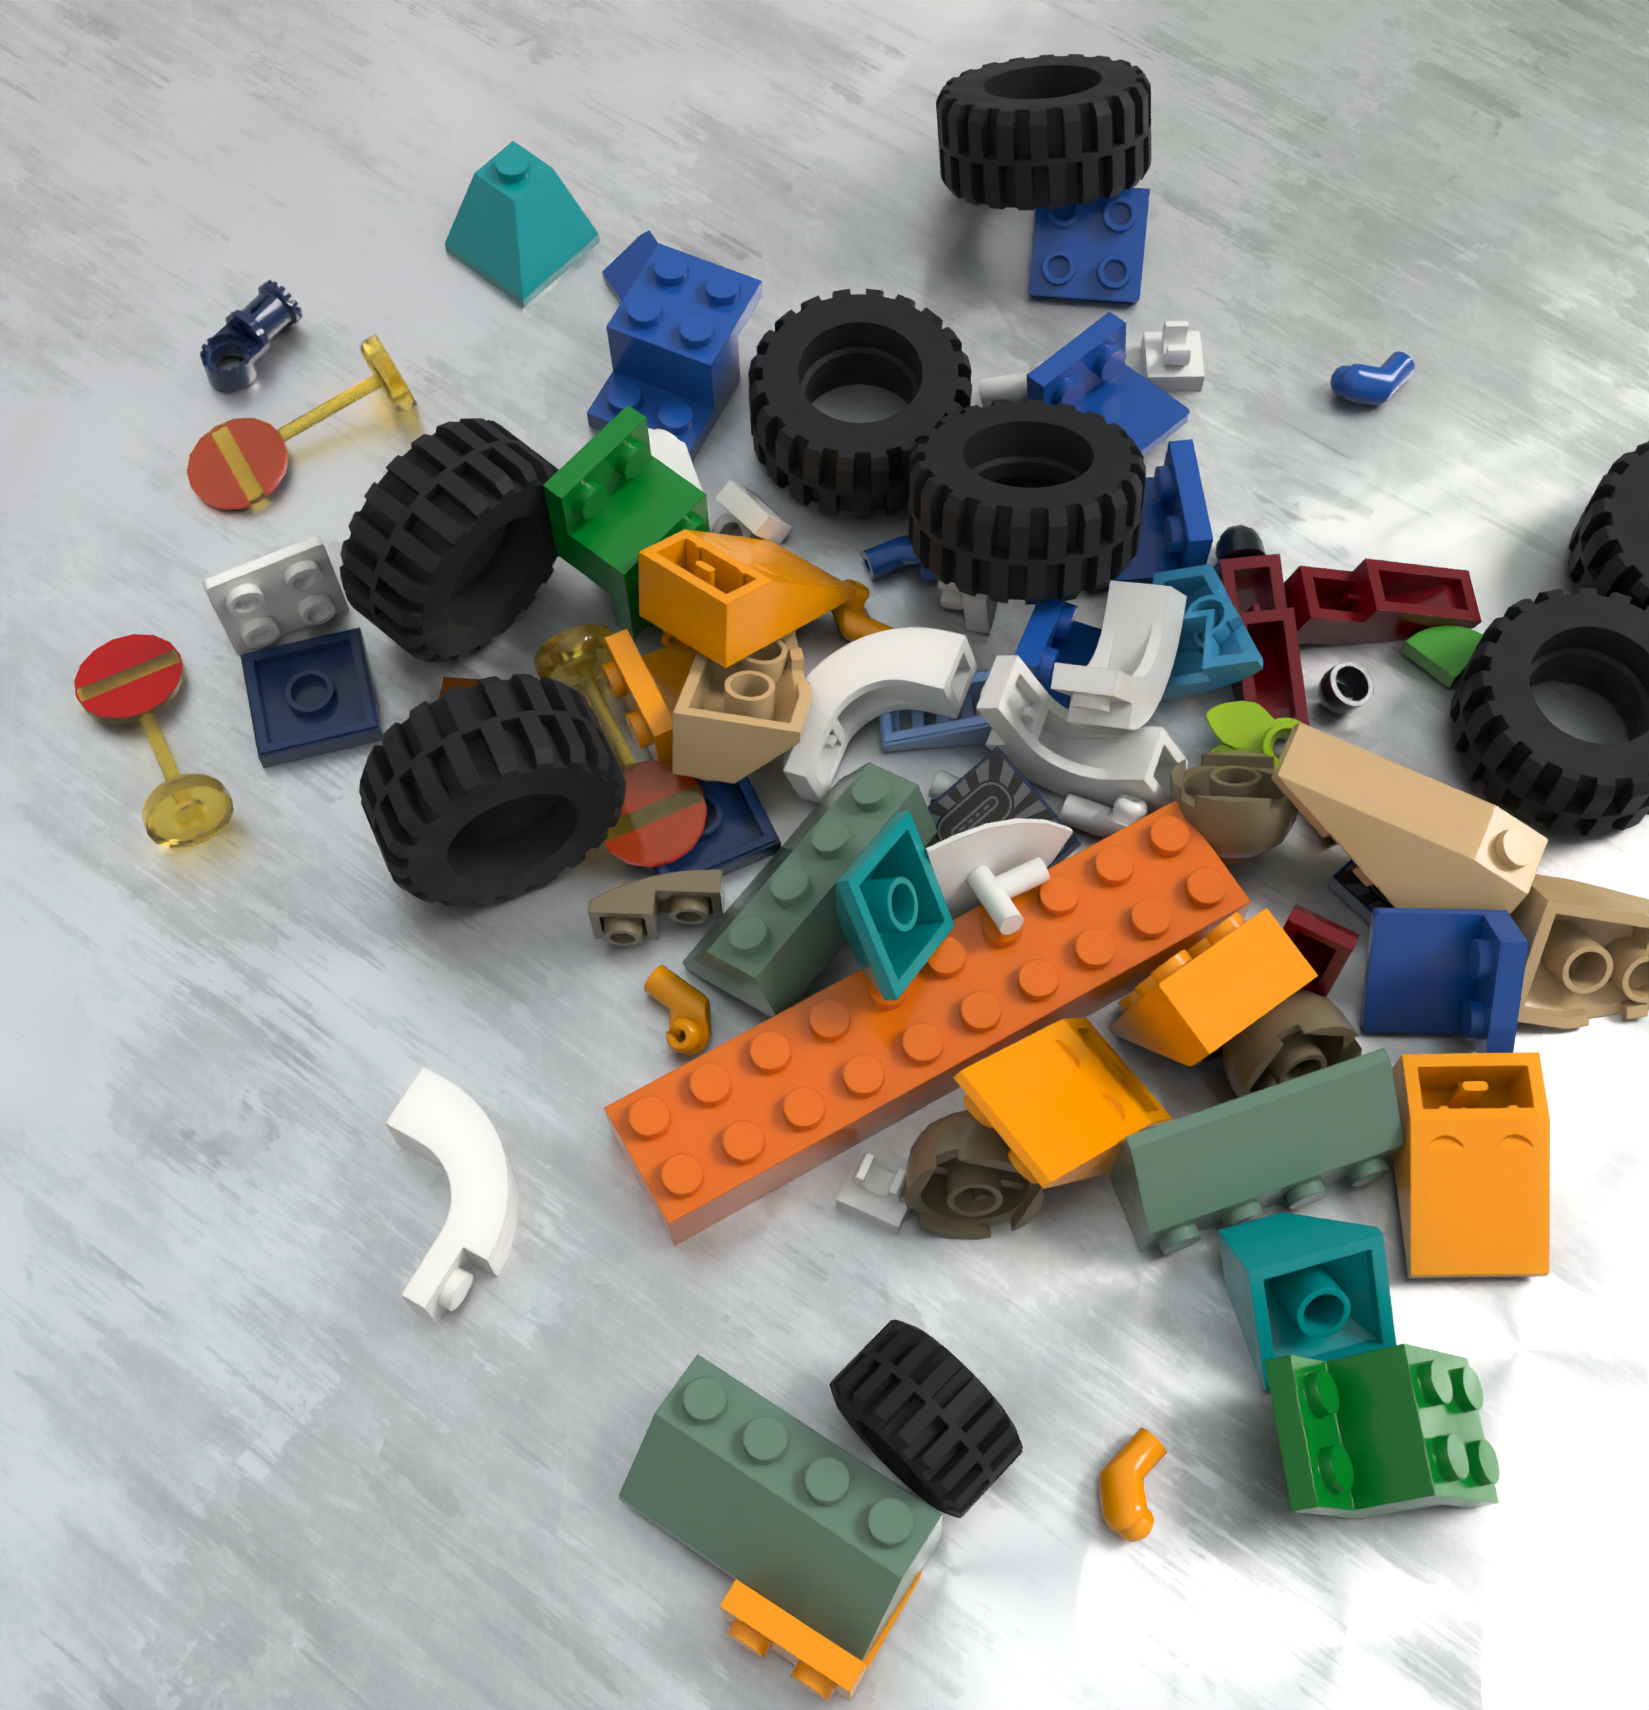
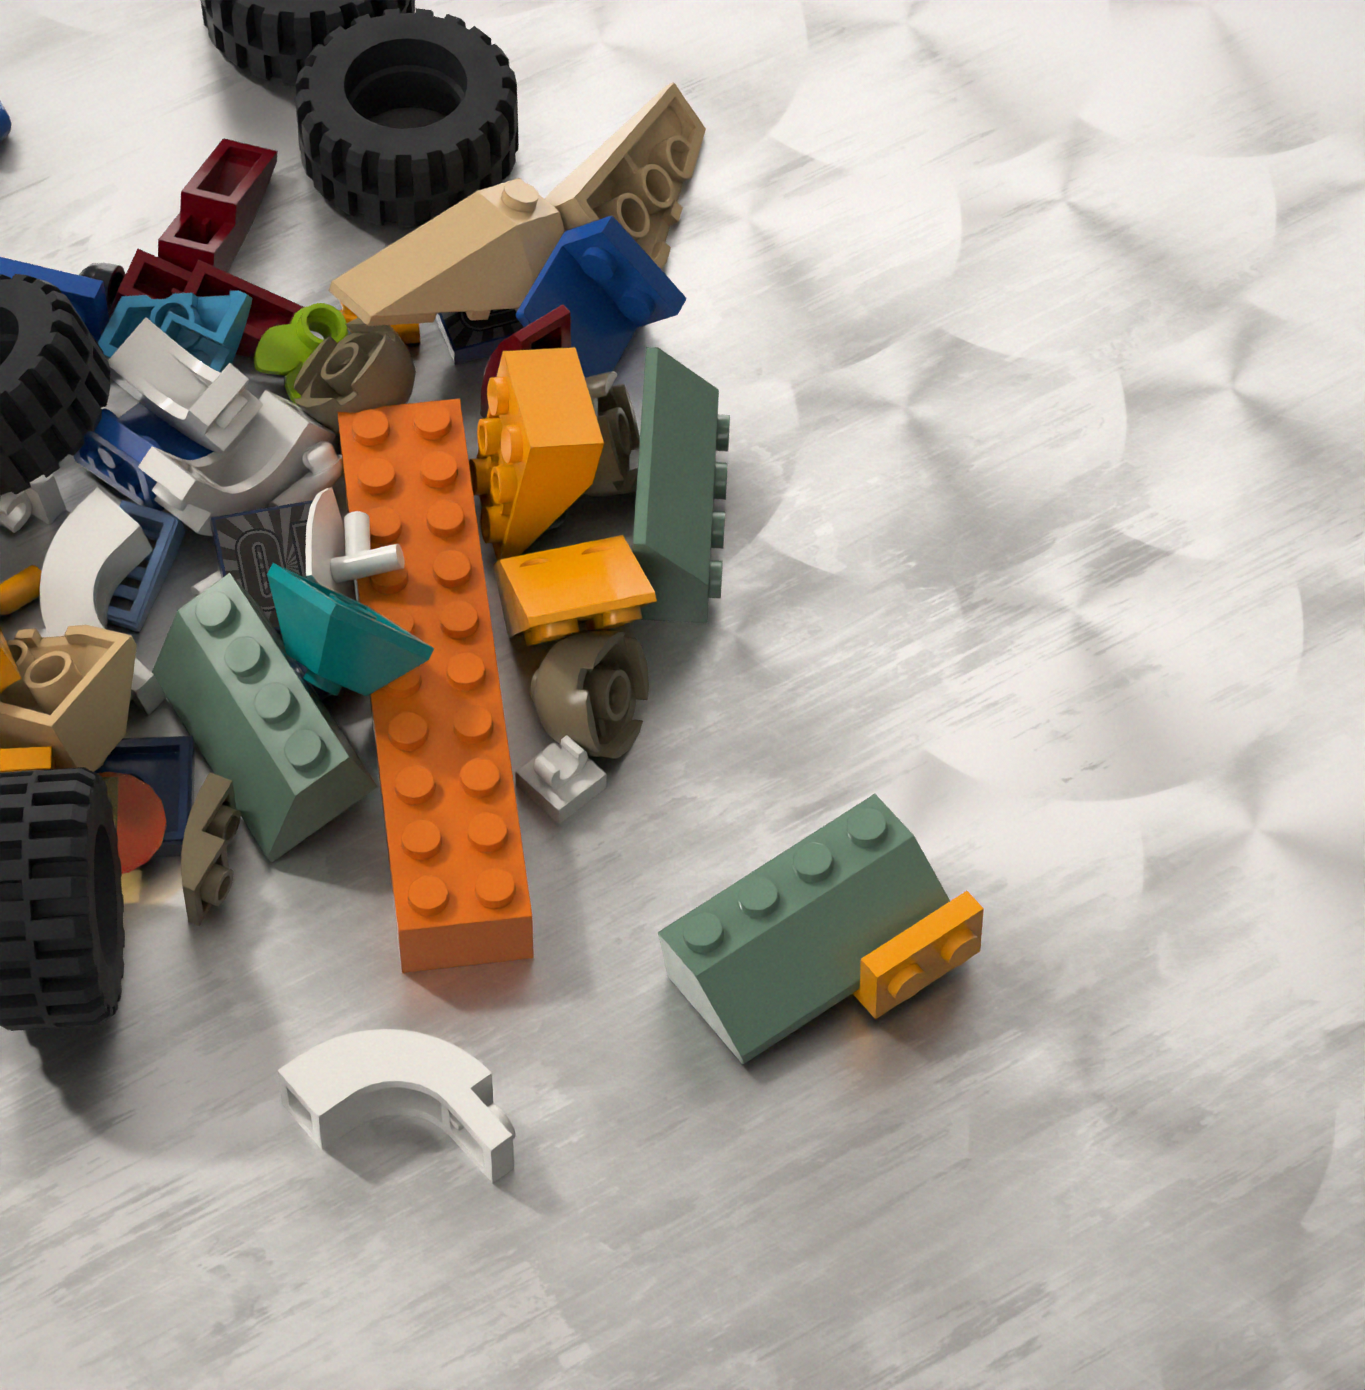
camera: 70 degrees left, 10 degrees down
light orange arm [643,965,711,1055] -> none
black tyre [829,1319,1023,1518] -> none
light orange arm [1098,1427,1167,1542] -> none
teal slope [1217,1212,1396,1391] -> none
green bracket [1264,1343,1500,1519] -> none
black hinge [1318,660,1374,715] -> none
light orange slope [1392,1052,1550,1278] -> none
bright green tile [1401,625,1483,688] -> none

